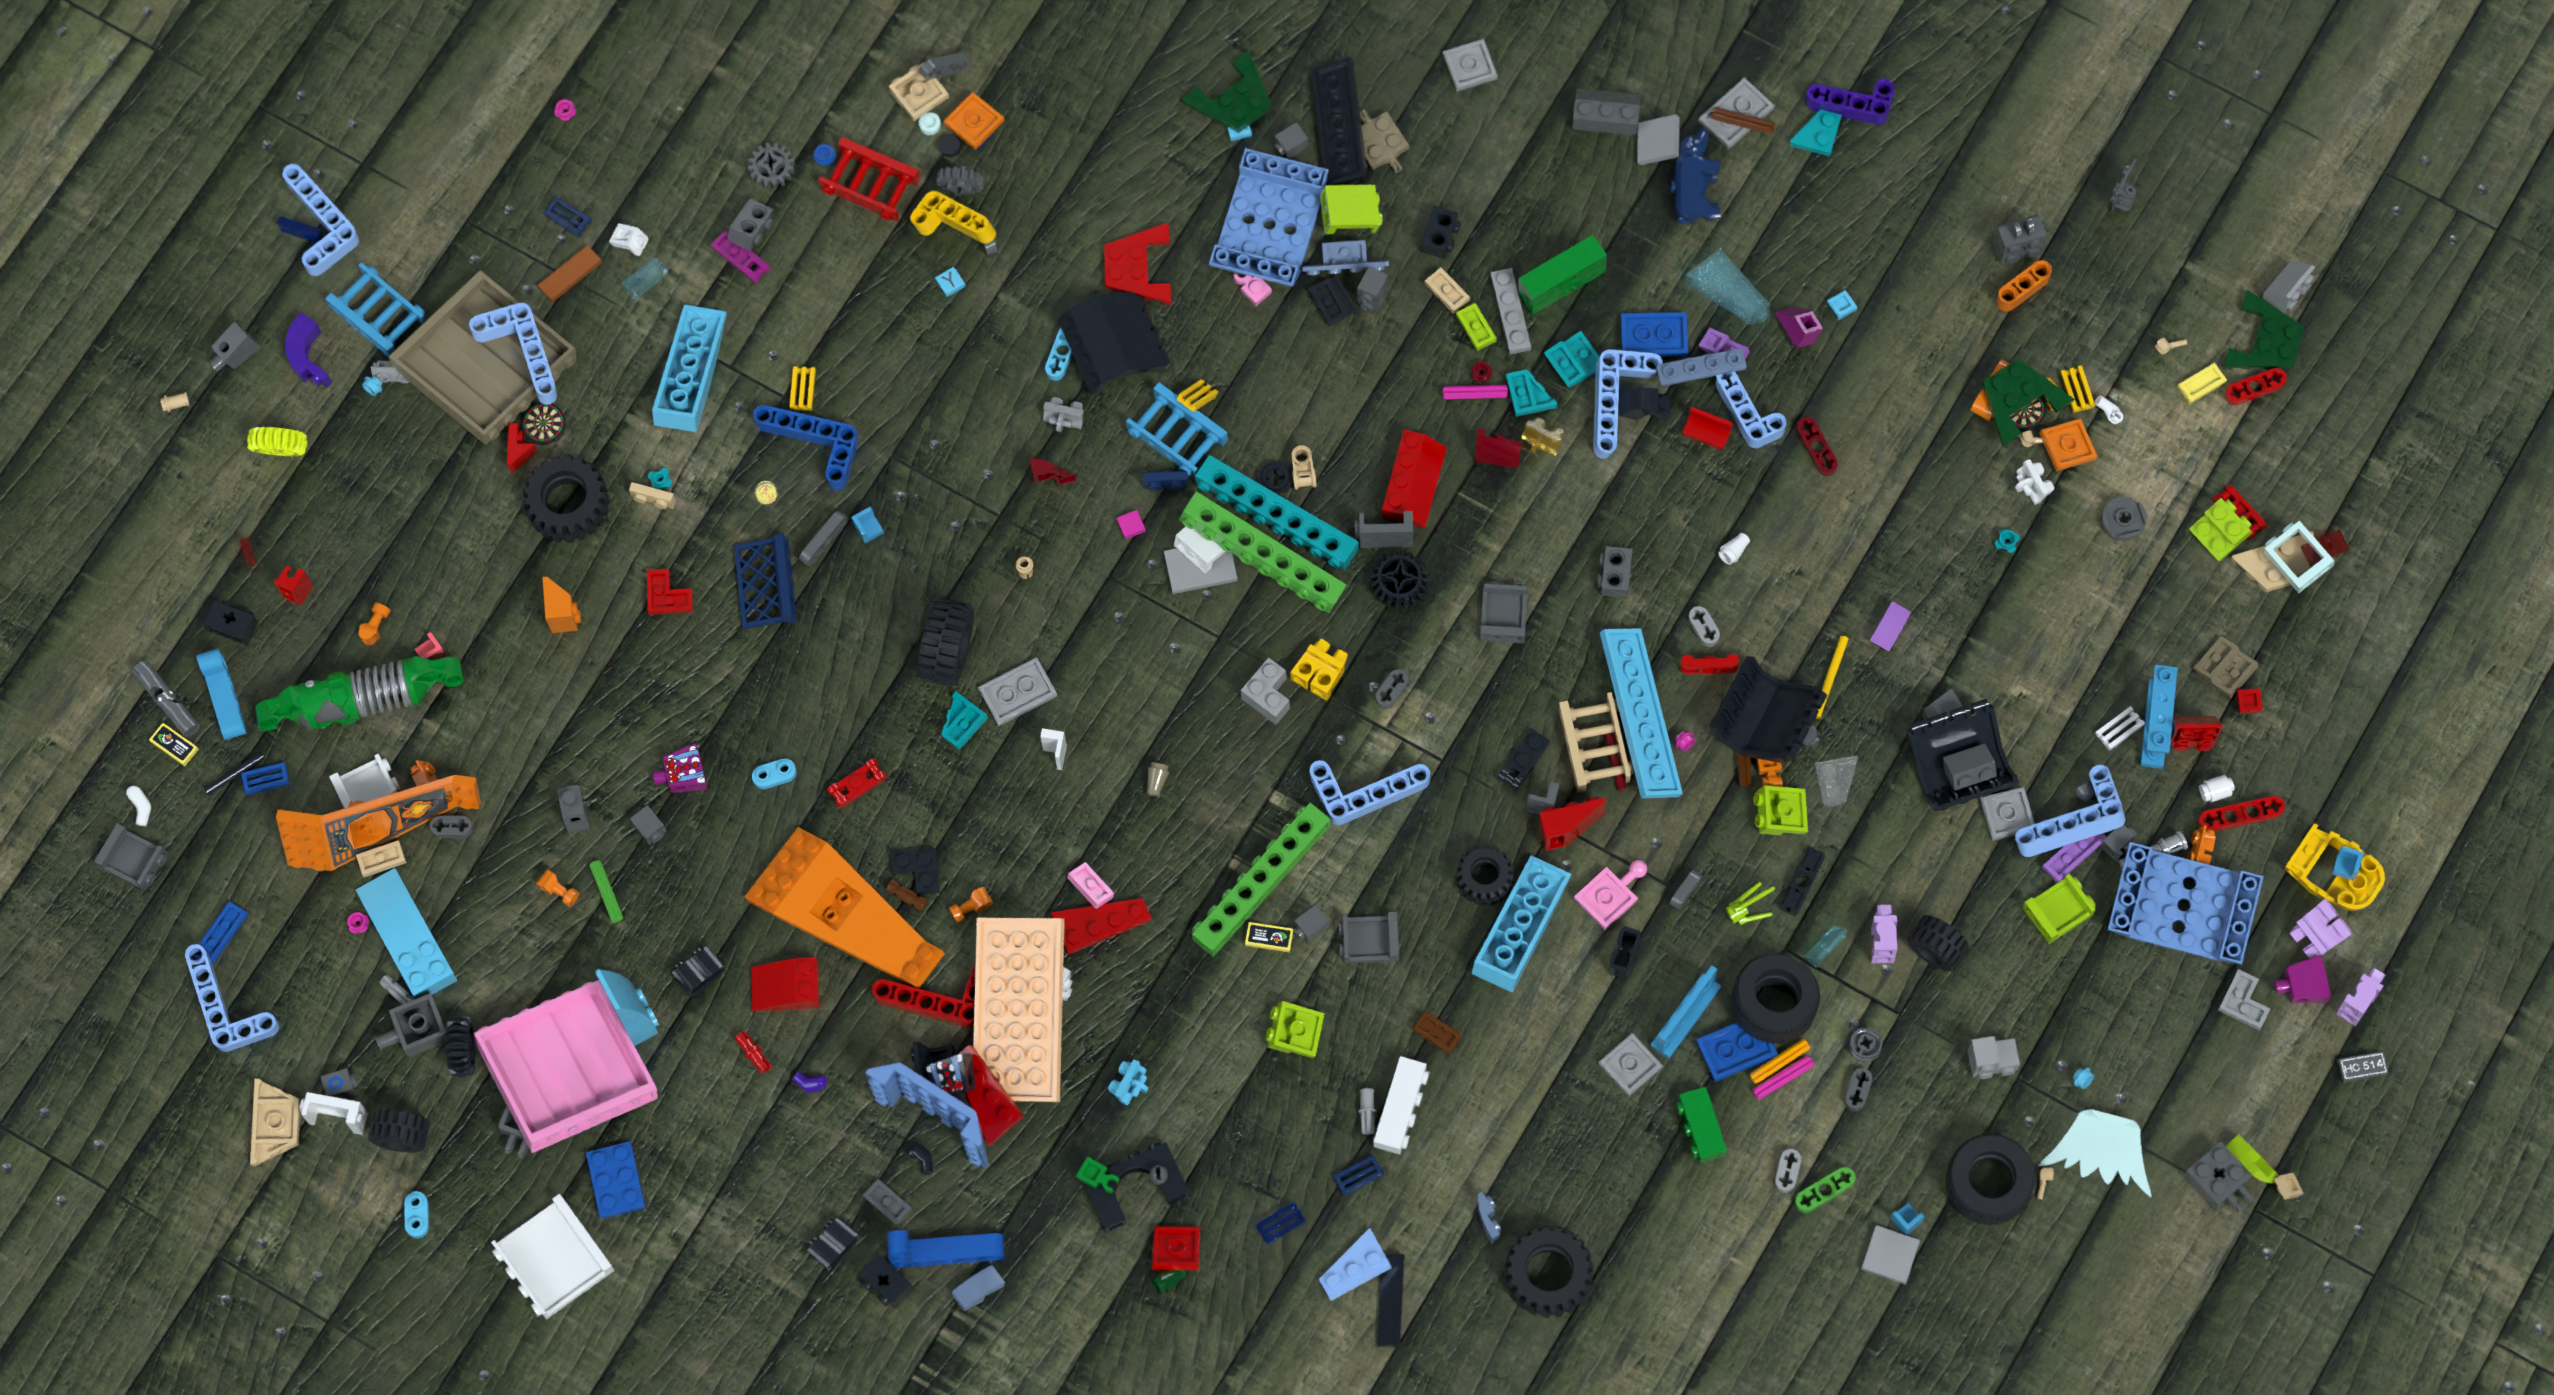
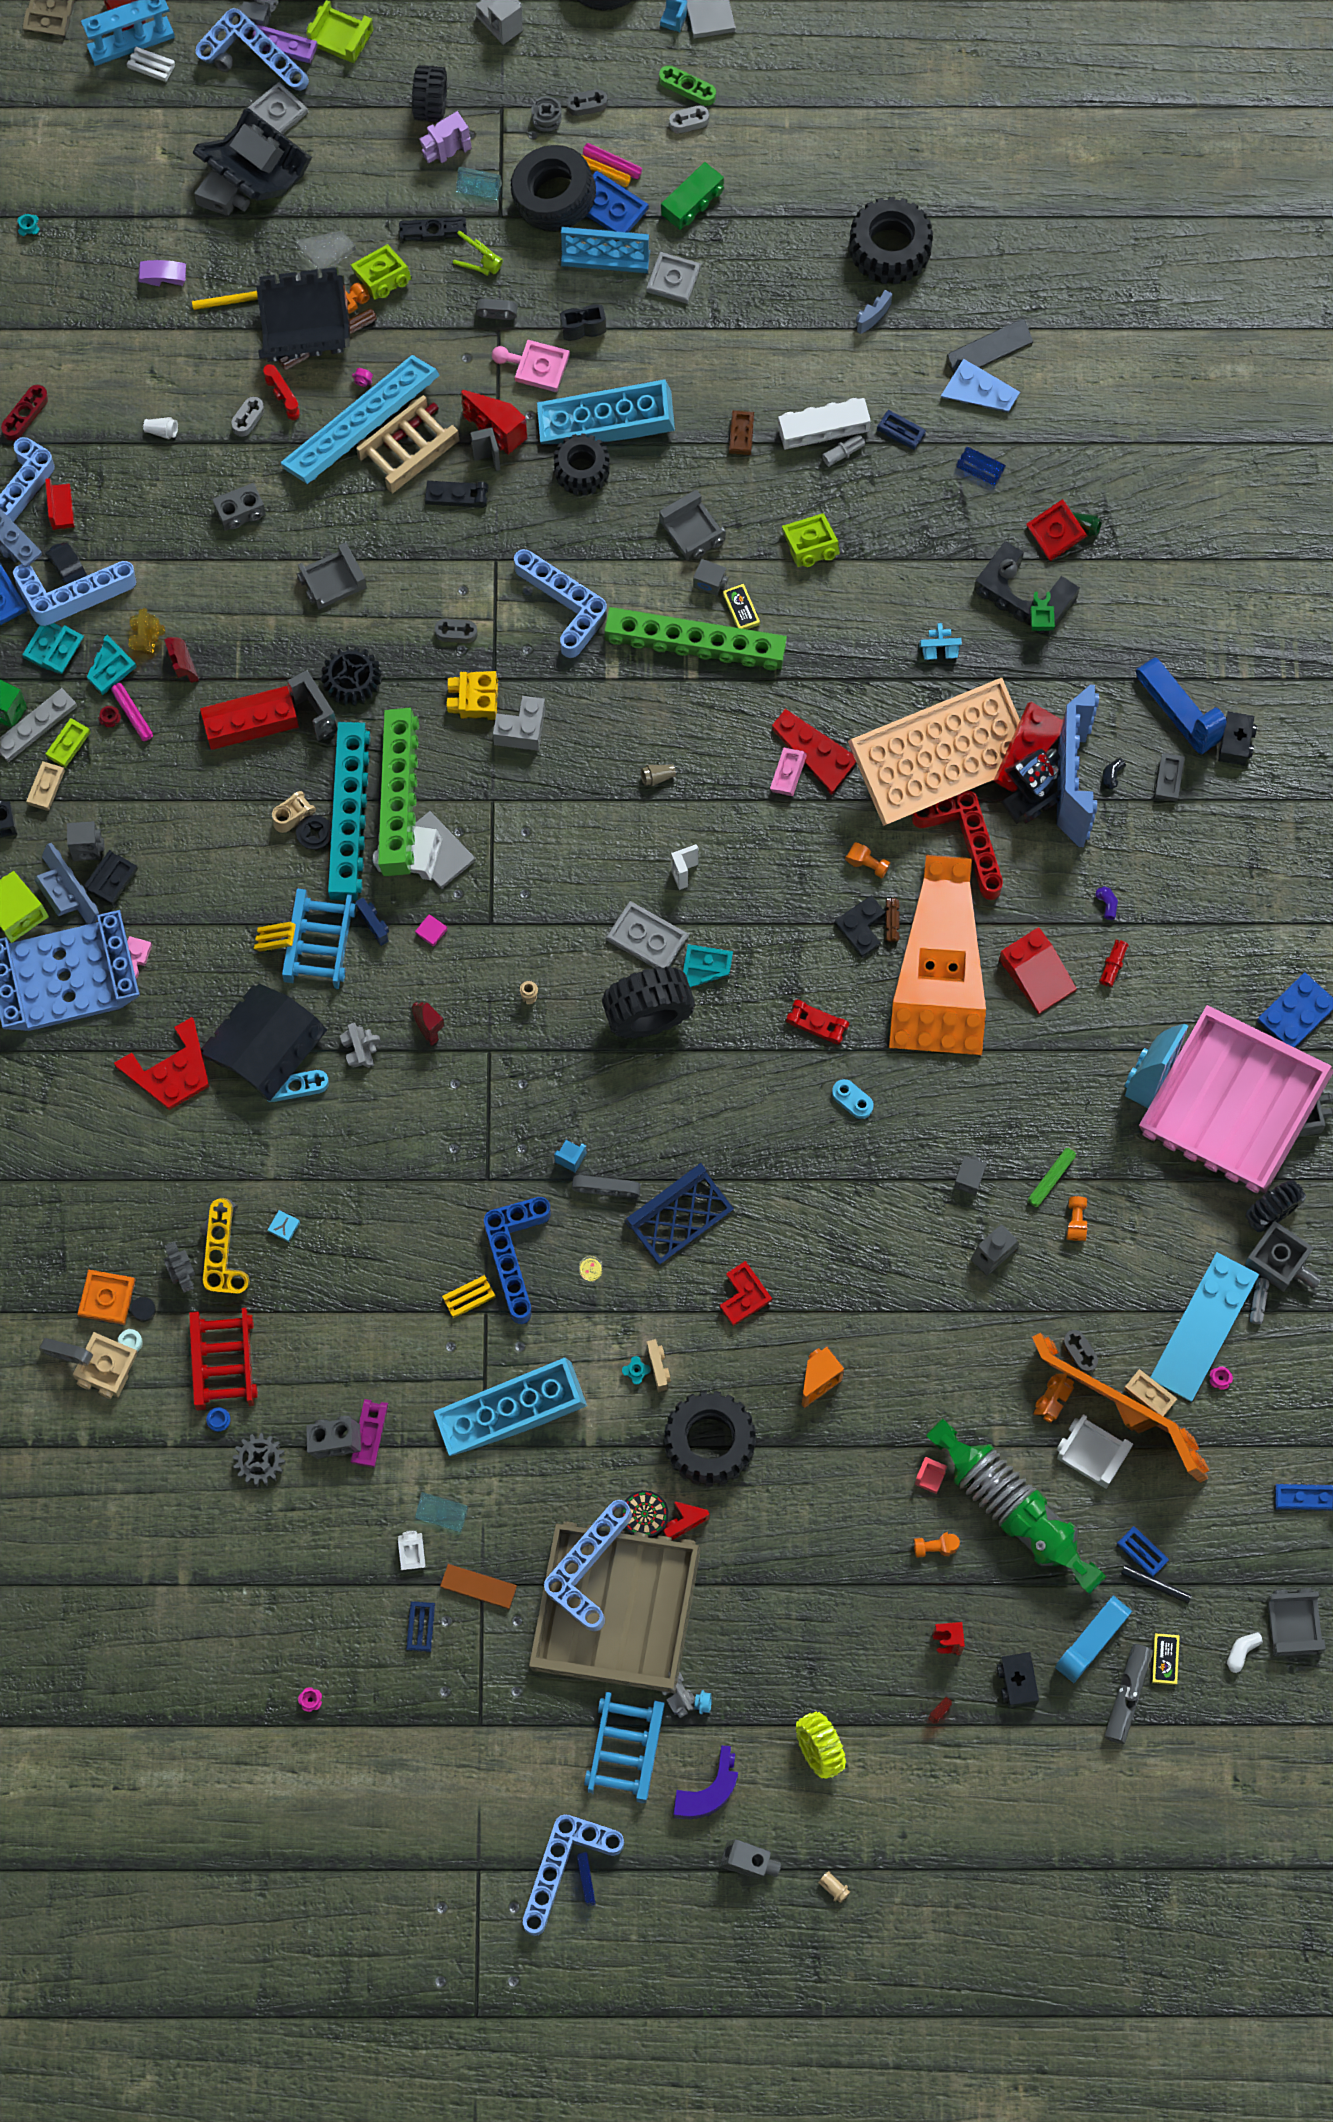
camera: 125 degrees left, 0 degrees up
torso [653,744,708,793] -> none
black brick [672,946,726,997] -> none
black brick [807,1217,860,1272] -> none
sand blue slope [952,1265,1005,1311] -> none

